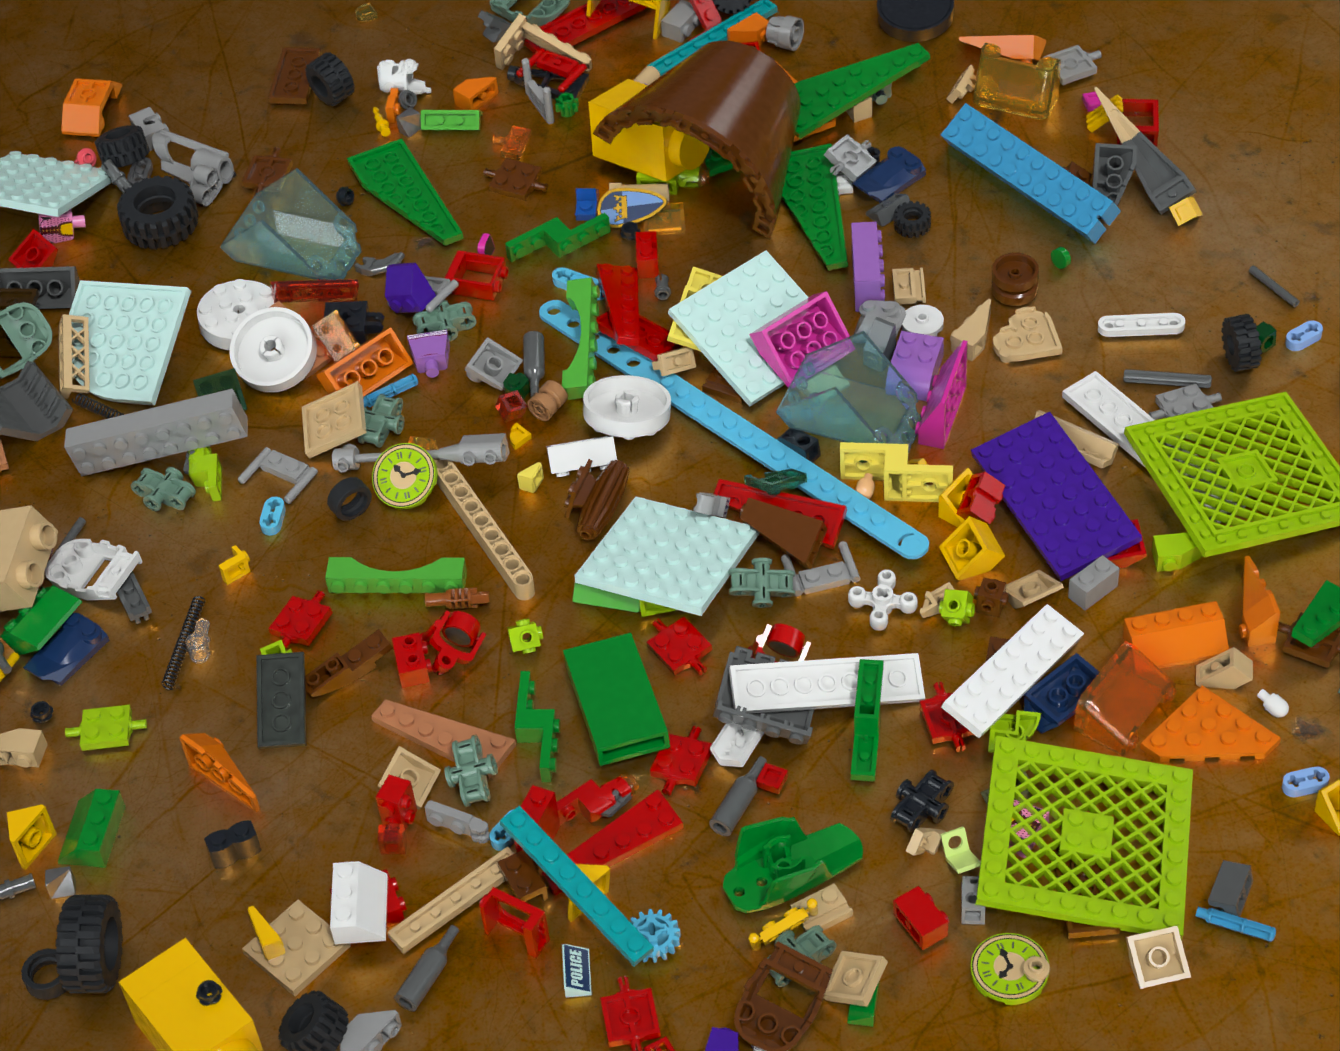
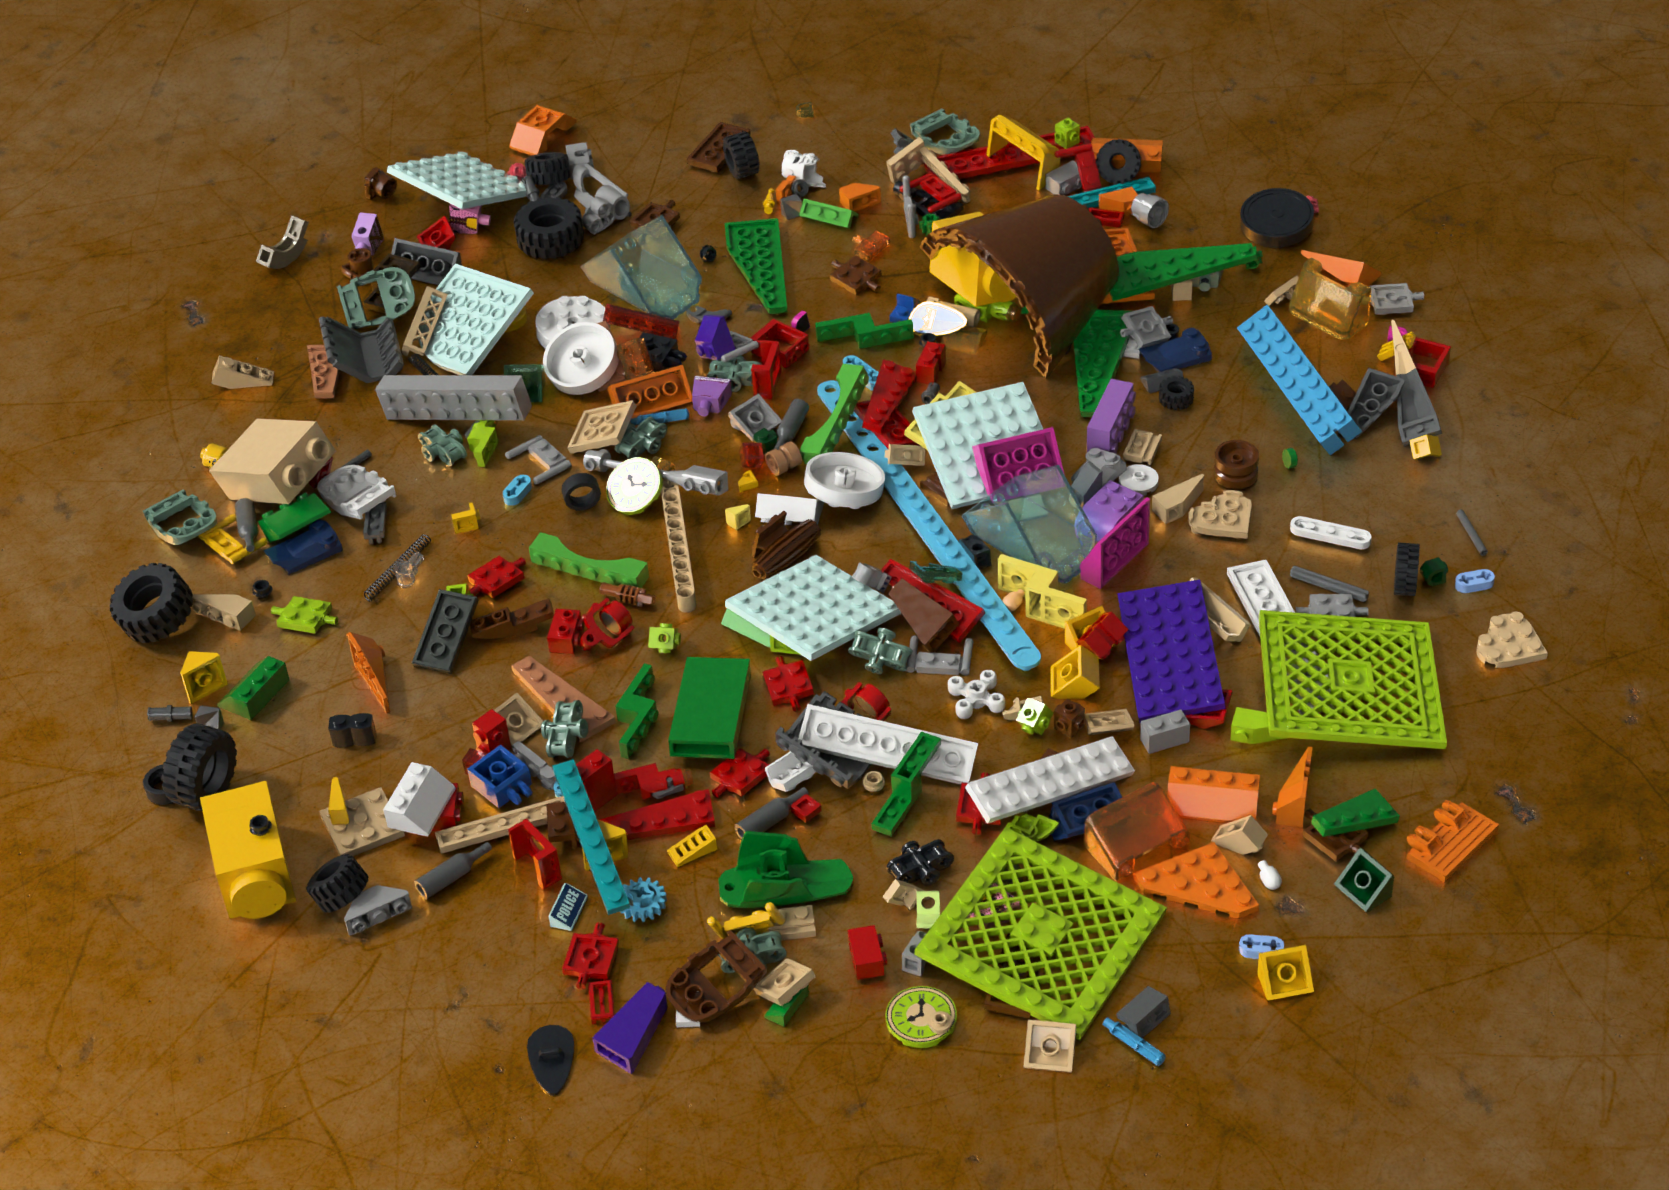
camera: 20 degrees right, 5 degrees down
none -> blue hinge [467,745,533,808]
none -> yellow slope [667,825,717,867]
none -> red panel [751,340,782,400]
none -> tan plate [863,771,885,792]

